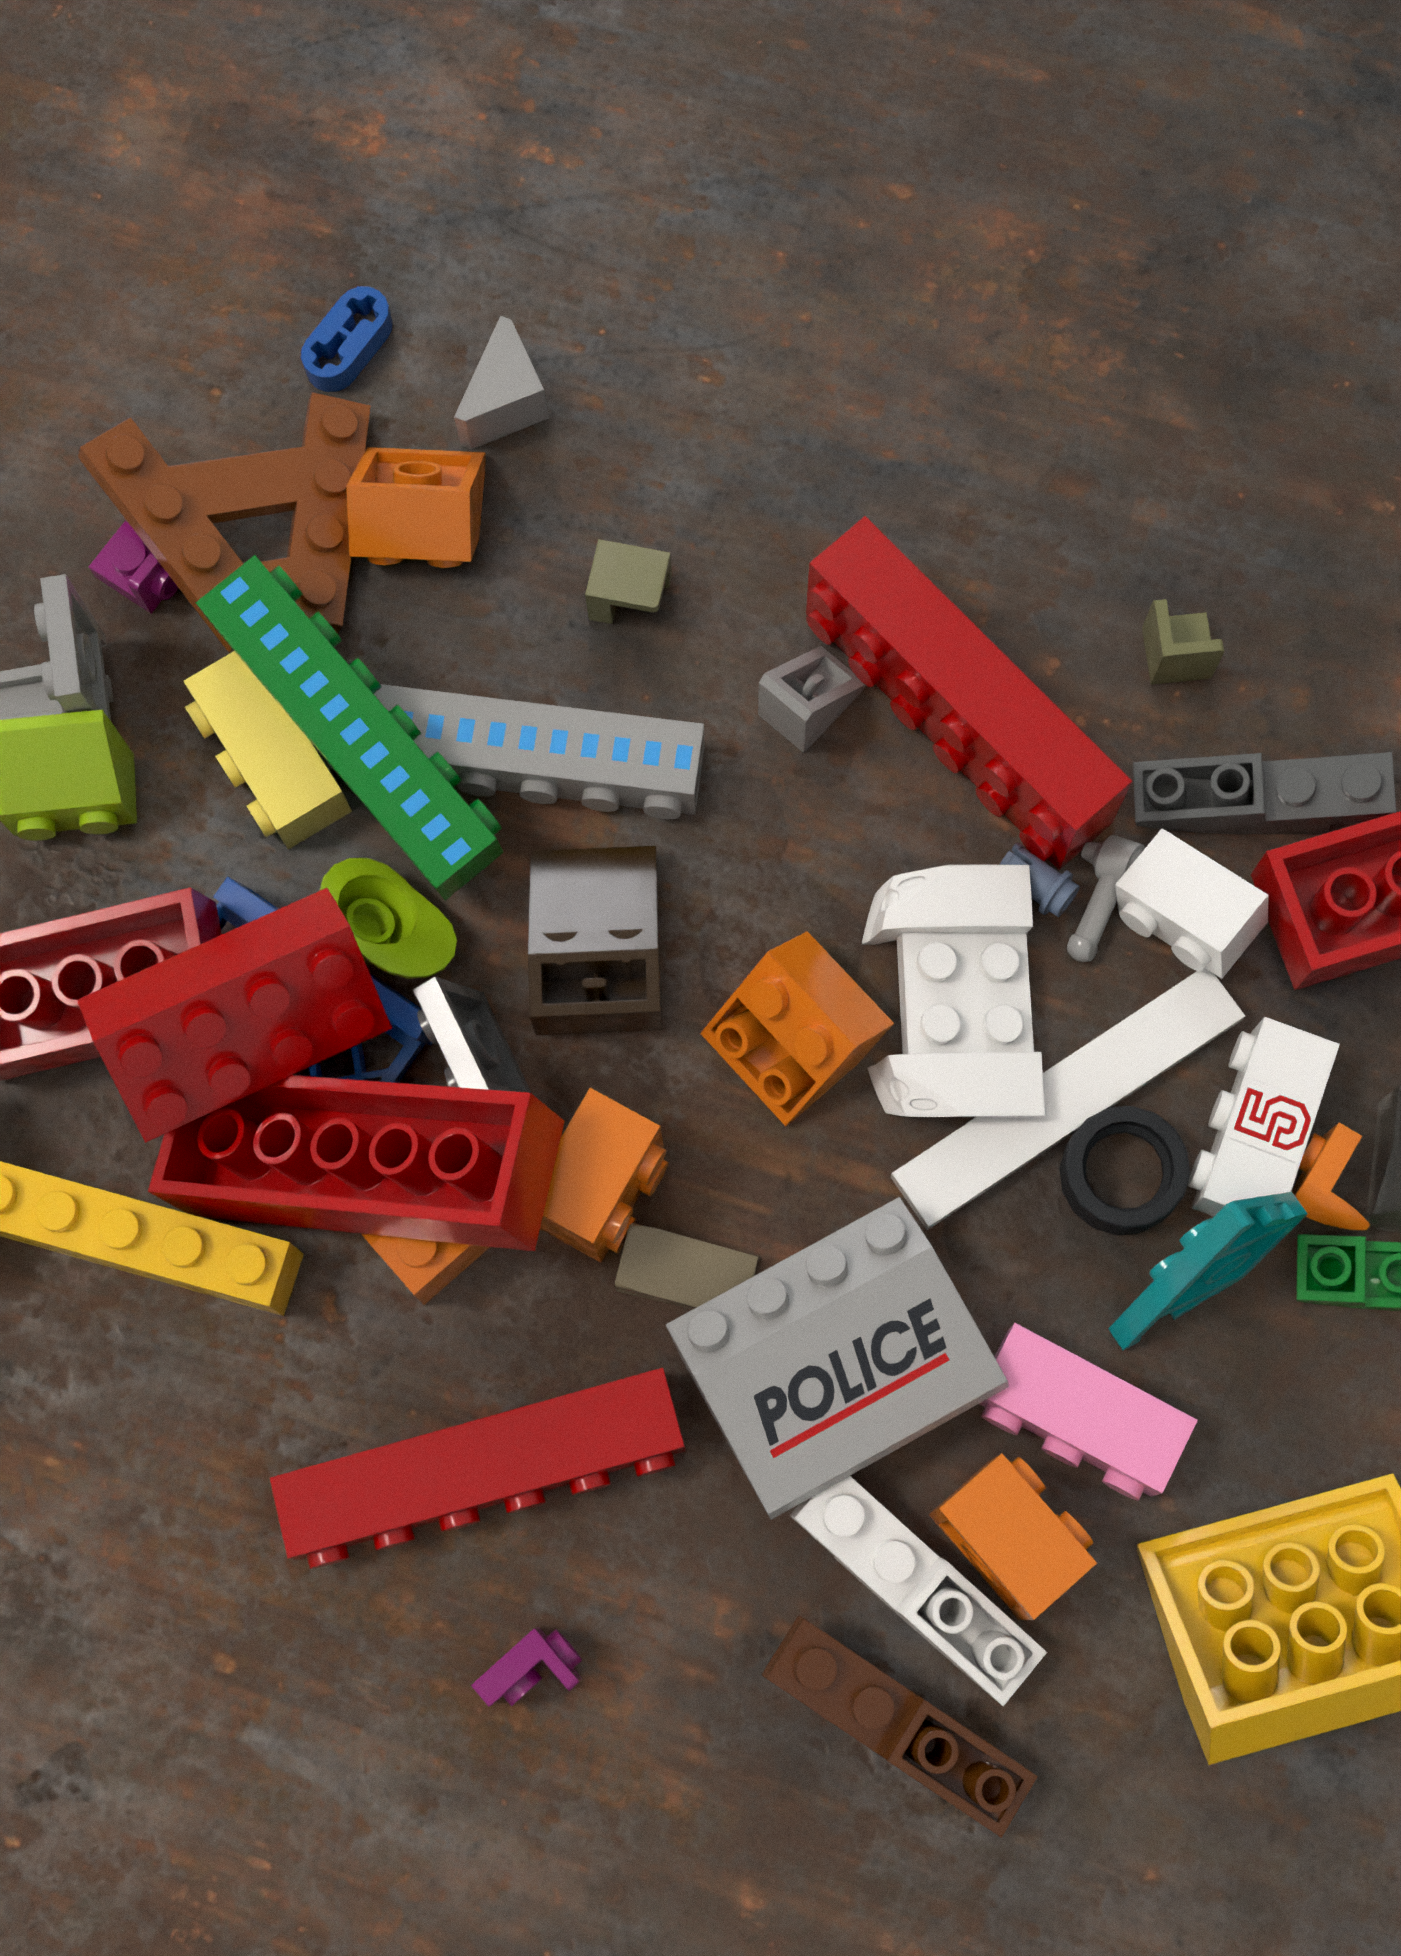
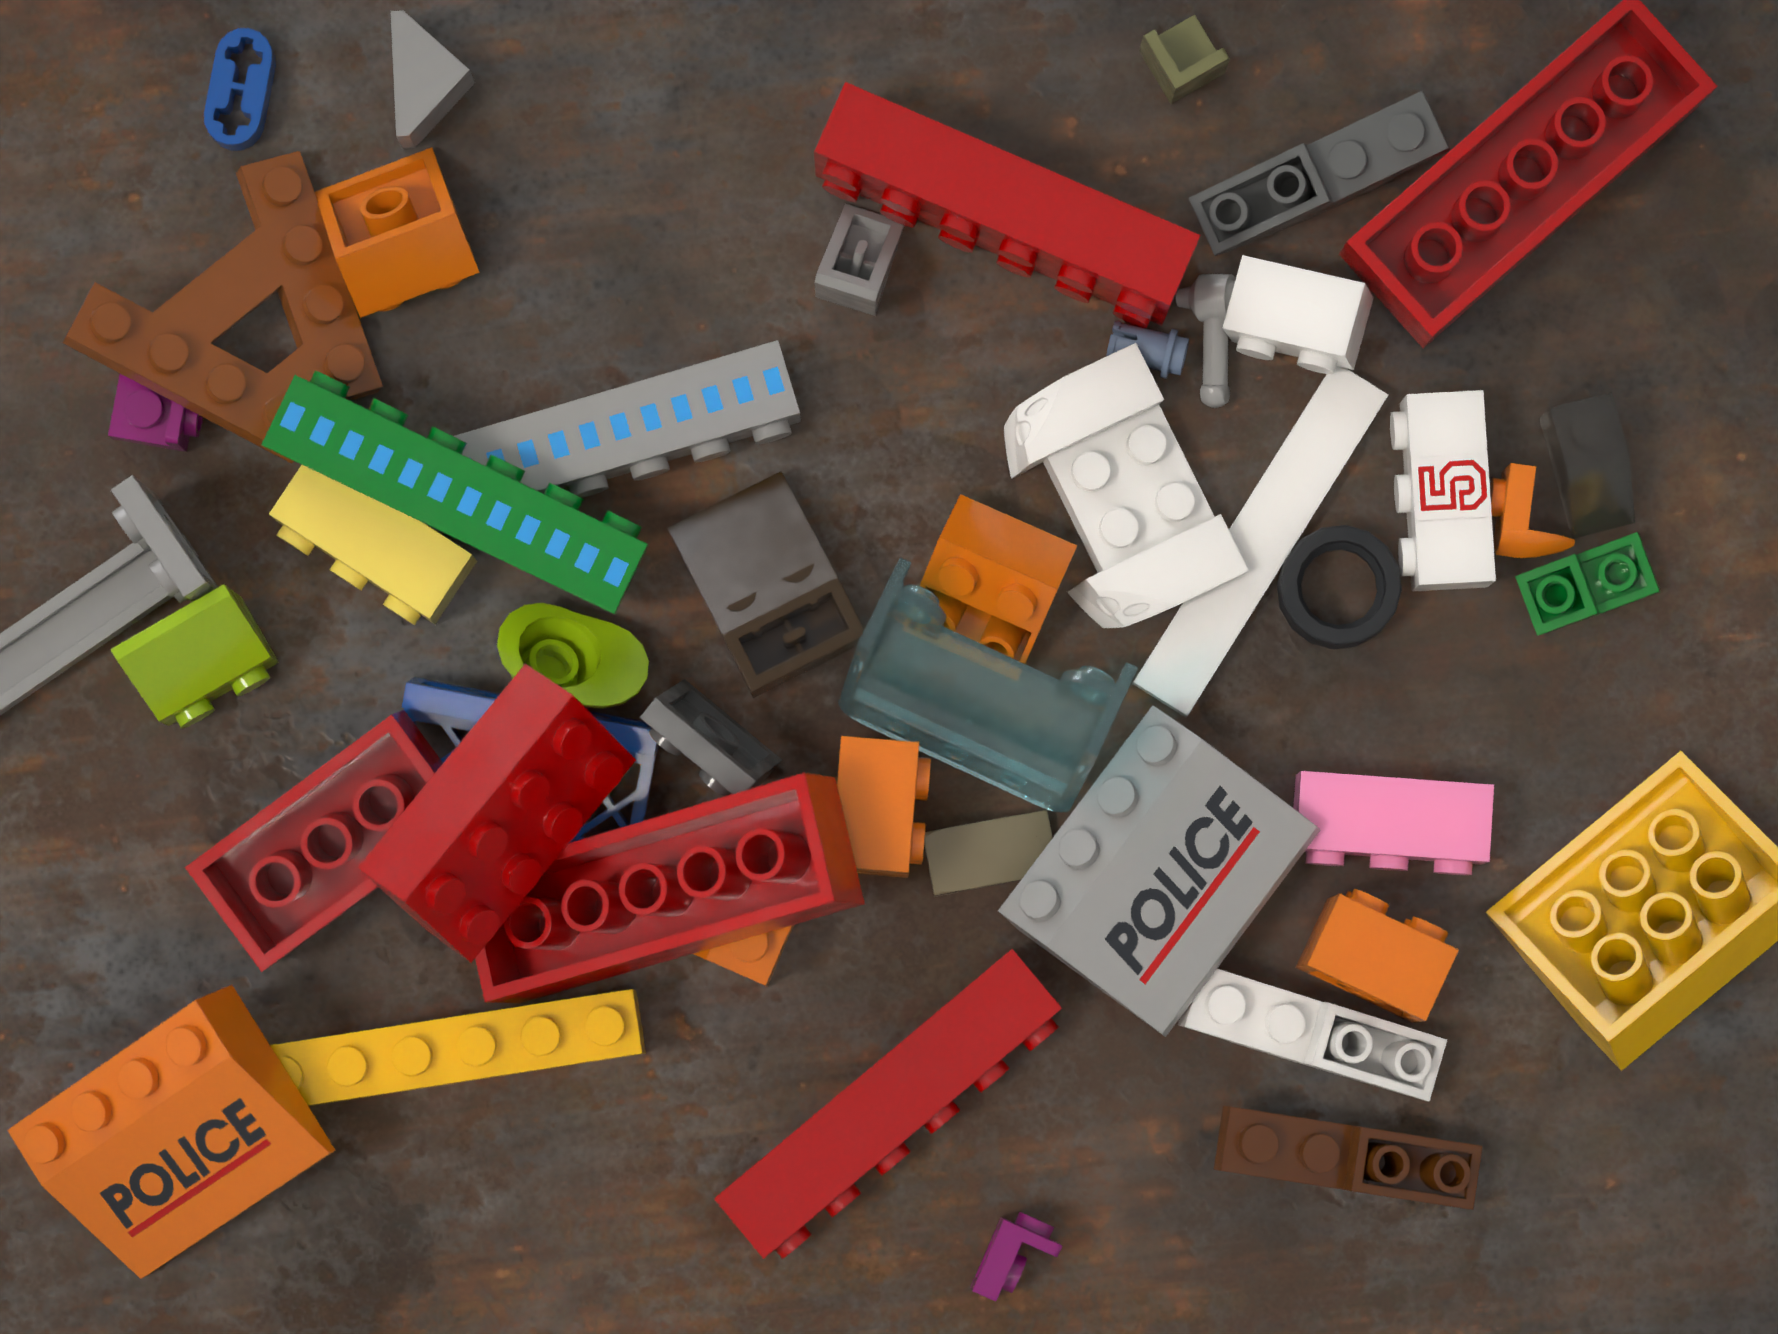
camera: 30 degrees left, 10 degrees up
olive panel [585,539,672,624] -> none
teal wing [1108,1192,1308,1350] -> none
none -> clear light blue windscreen [838,557,1138,812]

